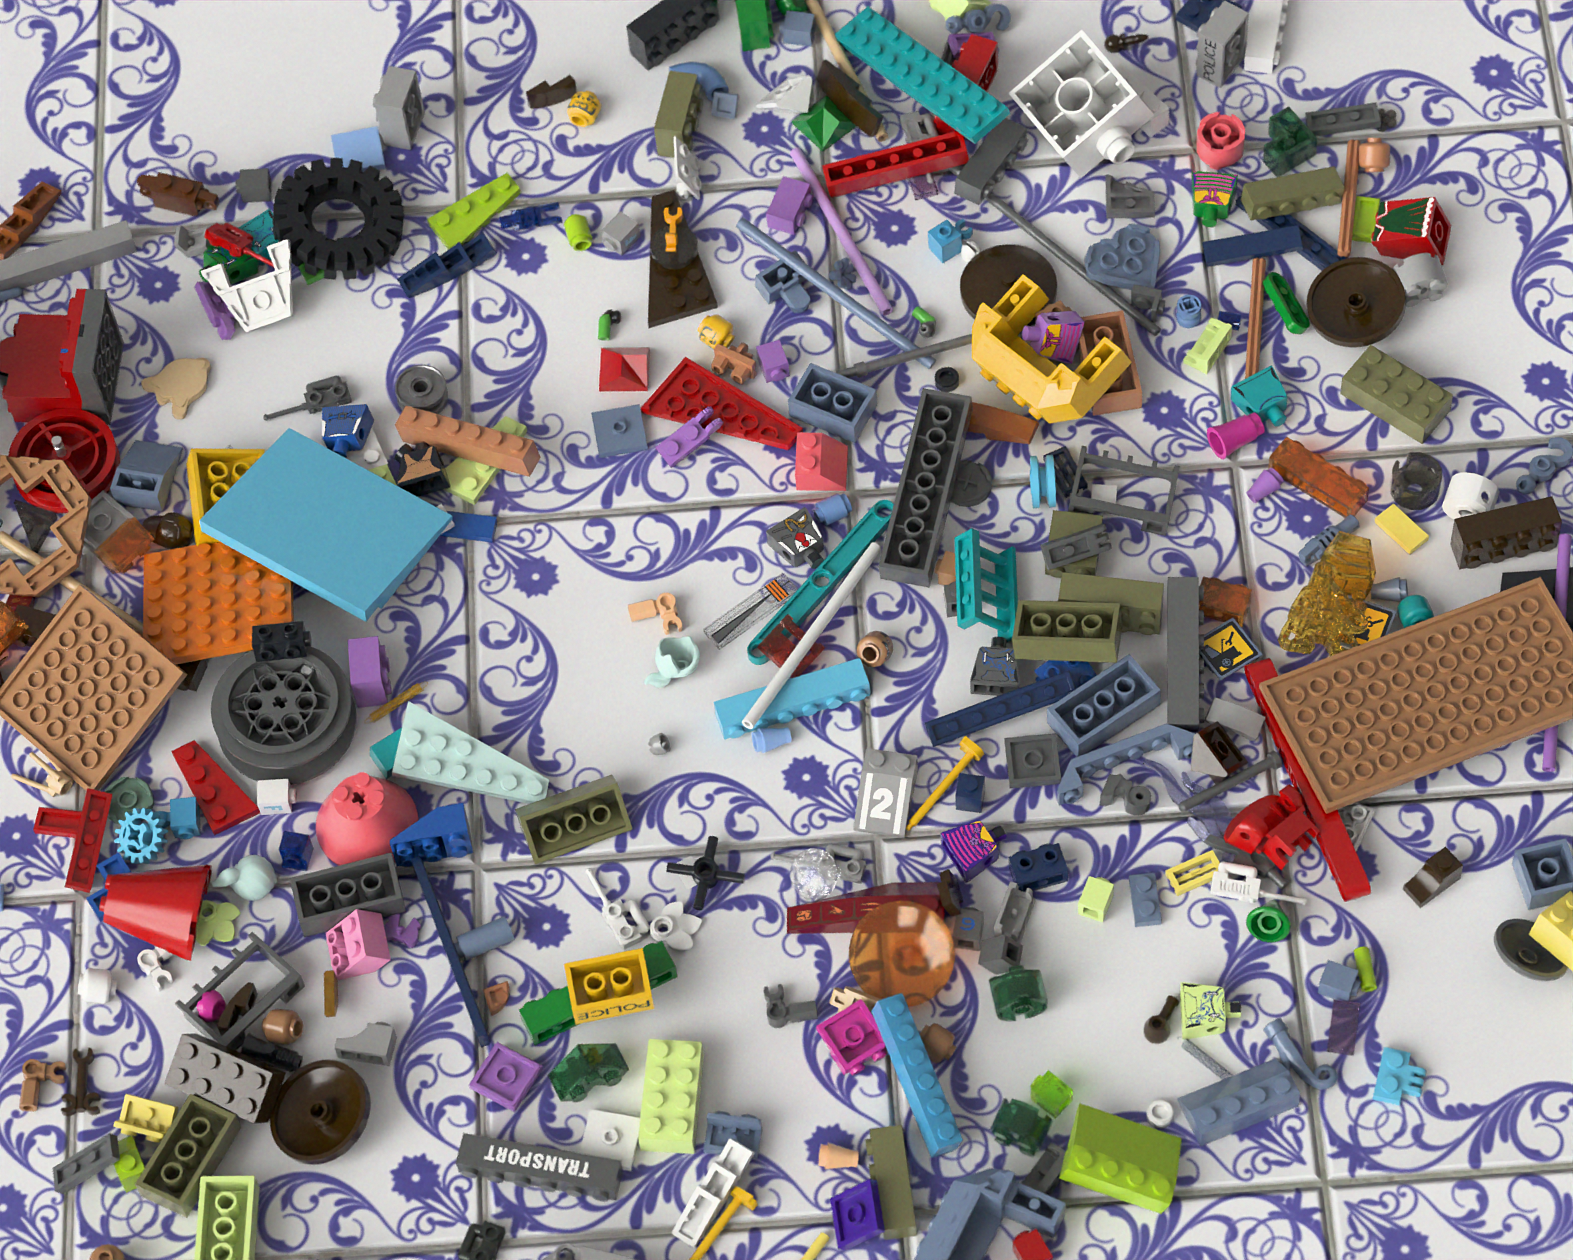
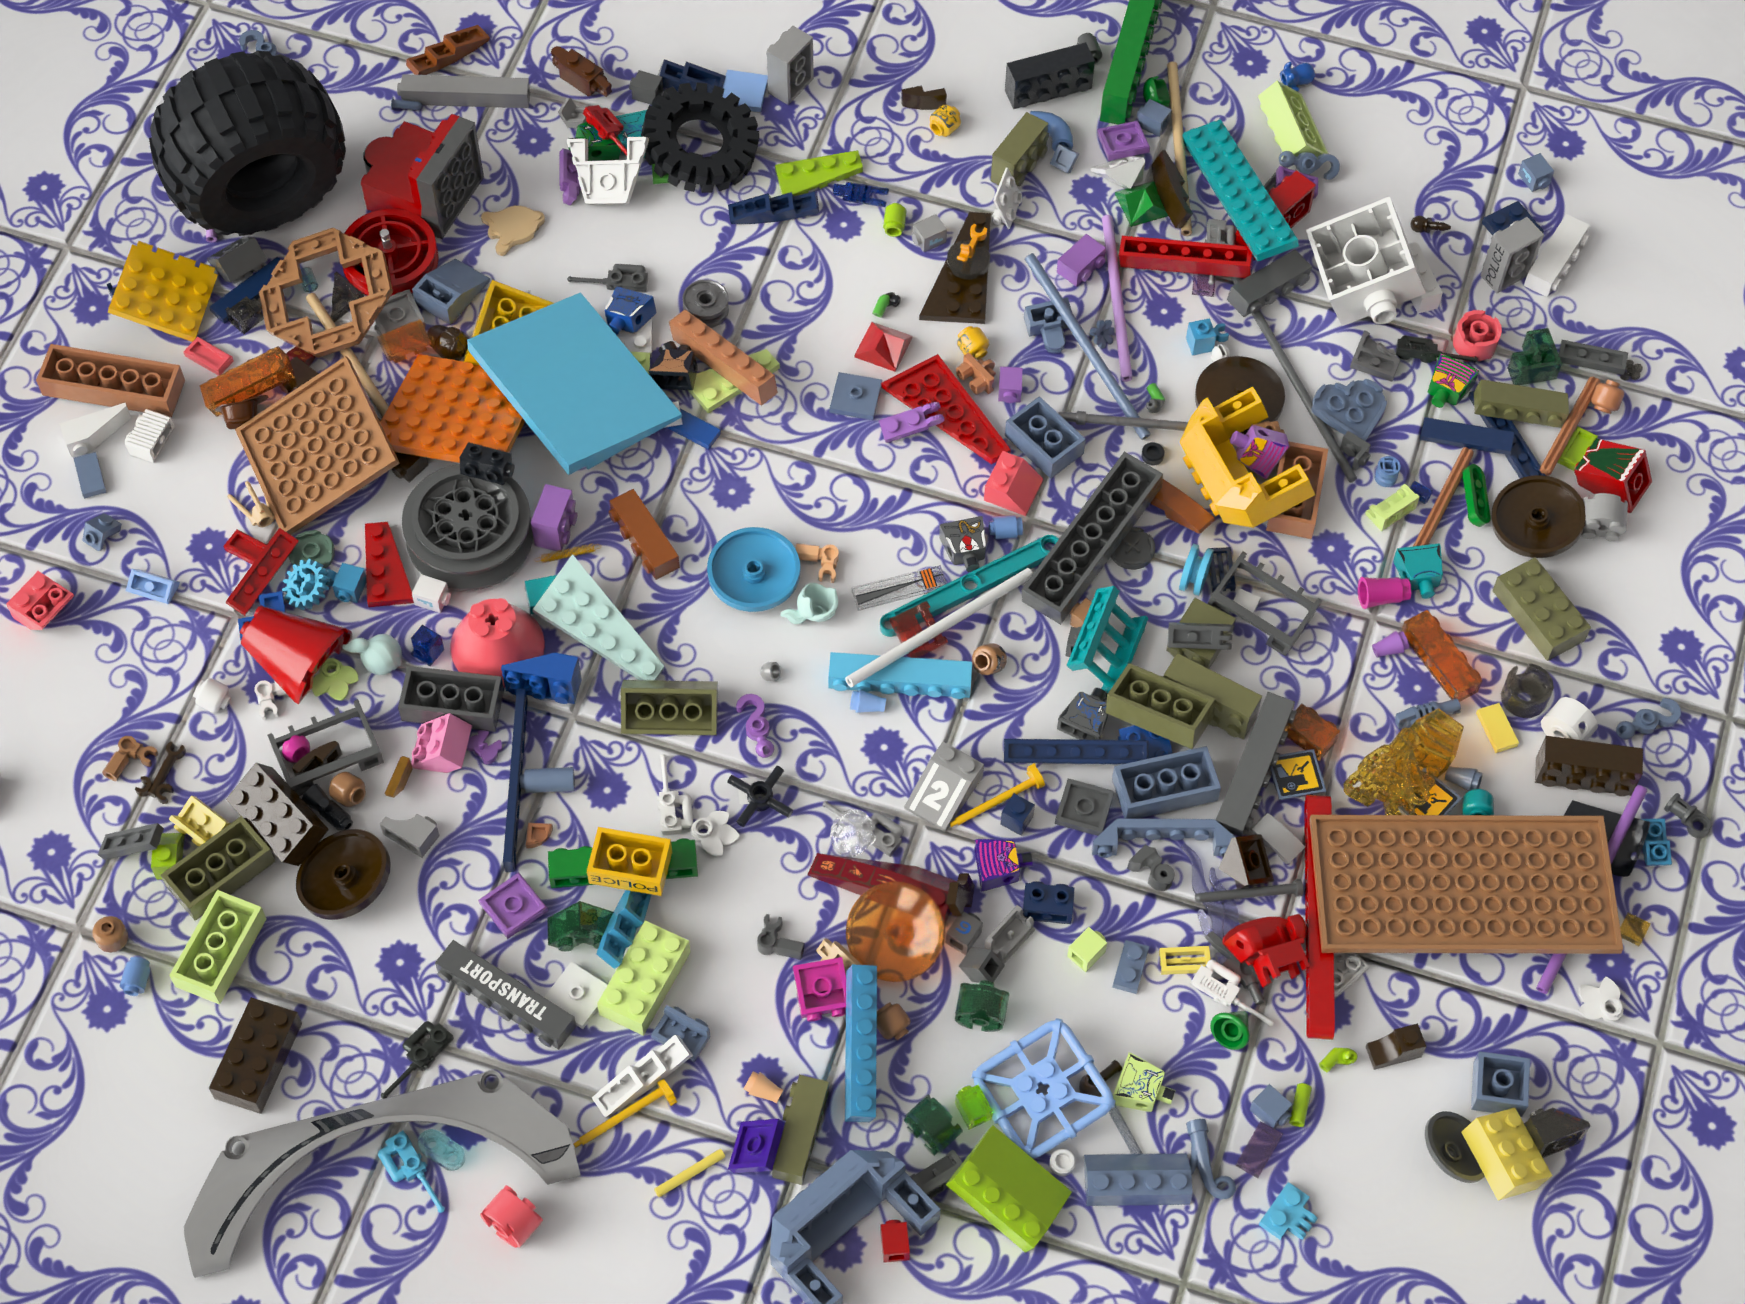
camera: 15 degrees right, 0 degrees up
none -> dark azure slope [596,890,652,969]
none -> dark orange brick [608,489,680,580]
none -> dark blue slope [658,59,726,93]
none -> dark azure dish [707,527,800,612]
none -> medium lavender piece [736,694,774,758]
none -> light blue plate [971,1018,1116,1159]
none -> medium lavender plate [1097,121,1150,161]
none -> lime arm [1319,1048,1358,1073]
none -> pearl dark grey piece [1396,335,1478,363]

